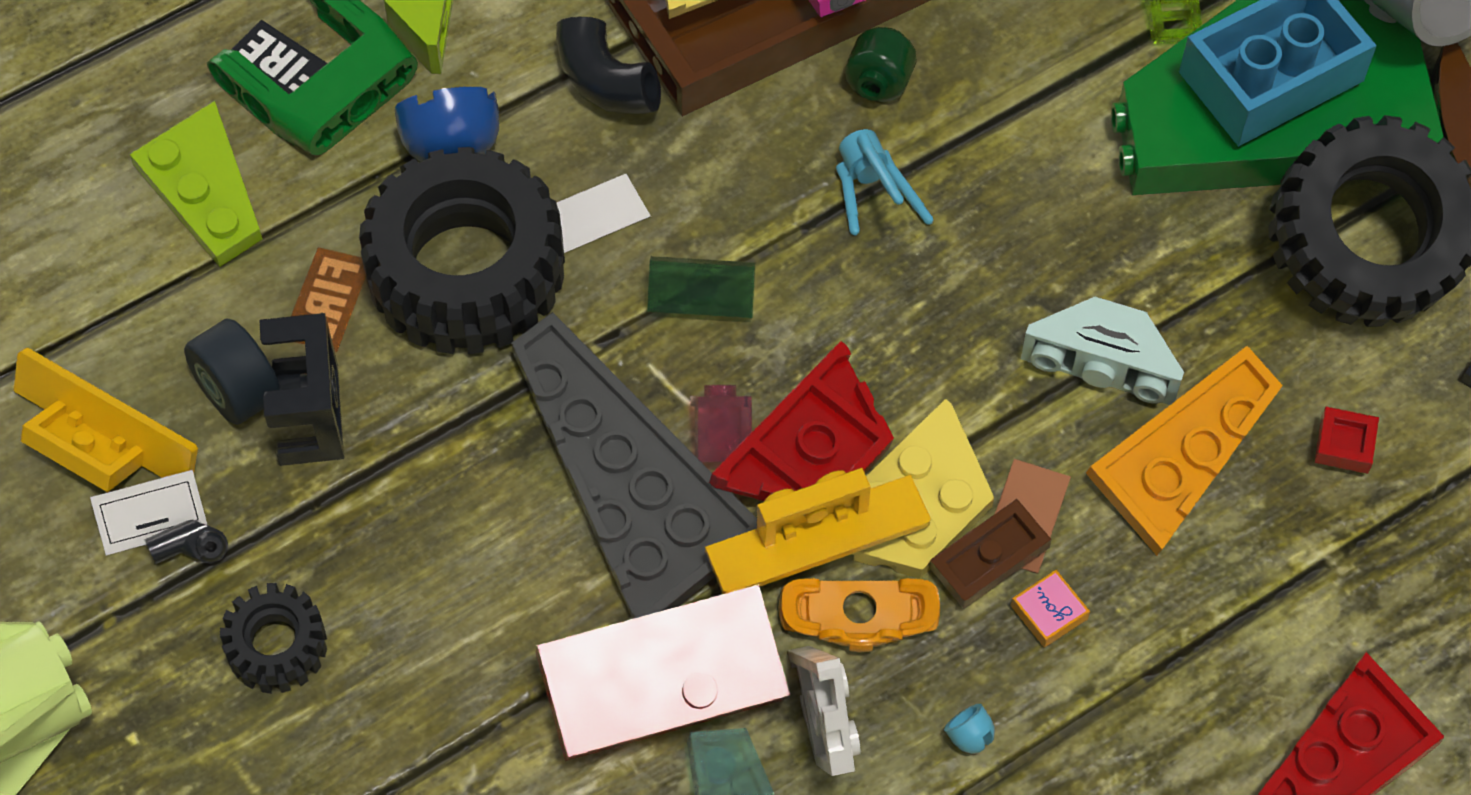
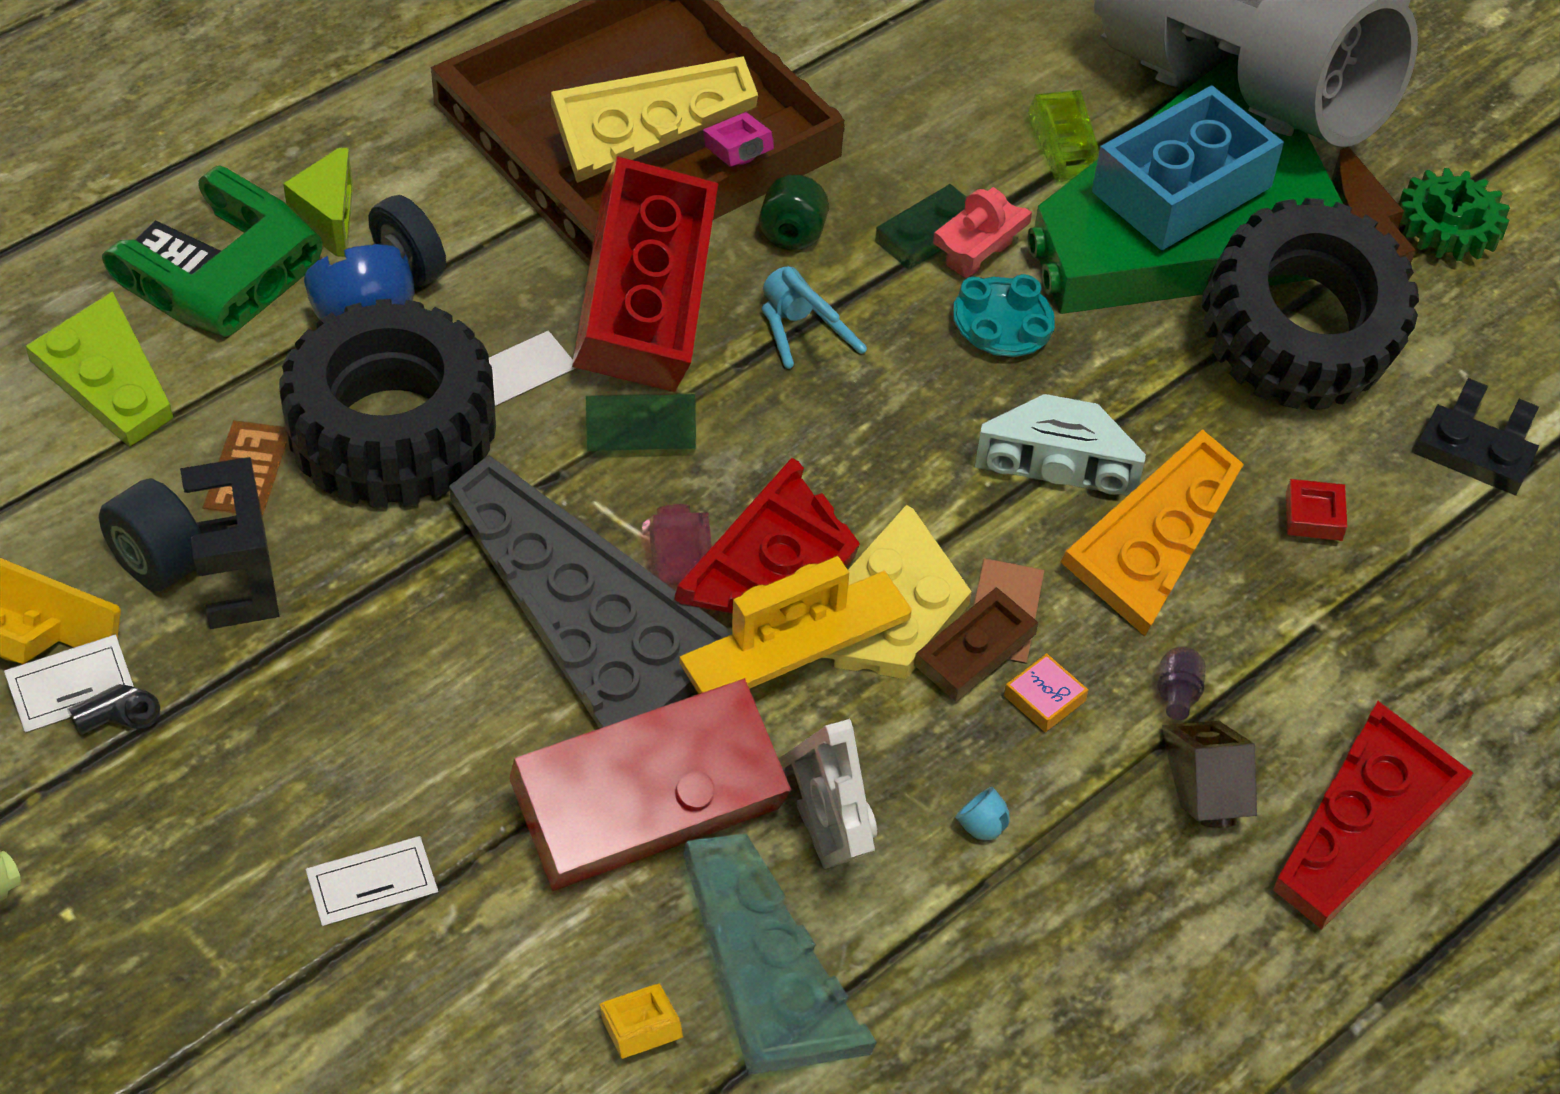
camera: 10 degrees left, 10 degrees down
black tyre [220,583,327,694] -> none
black cylinder [556,17,661,114] -> none
light orange piece [778,578,940,652] -> none
none -> white sticker [306,836,438,926]
none -> black wheel [368,195,446,287]
none -> red brick [572,156,718,392]
none -> clear green plate [875,184,967,270]
none -> coral hips [933,187,1032,278]
none -> teal dish [953,274,1055,357]
none -> cylinder [1157,647,1206,720]
none -> dark brown slope [1162,721,1257,828]

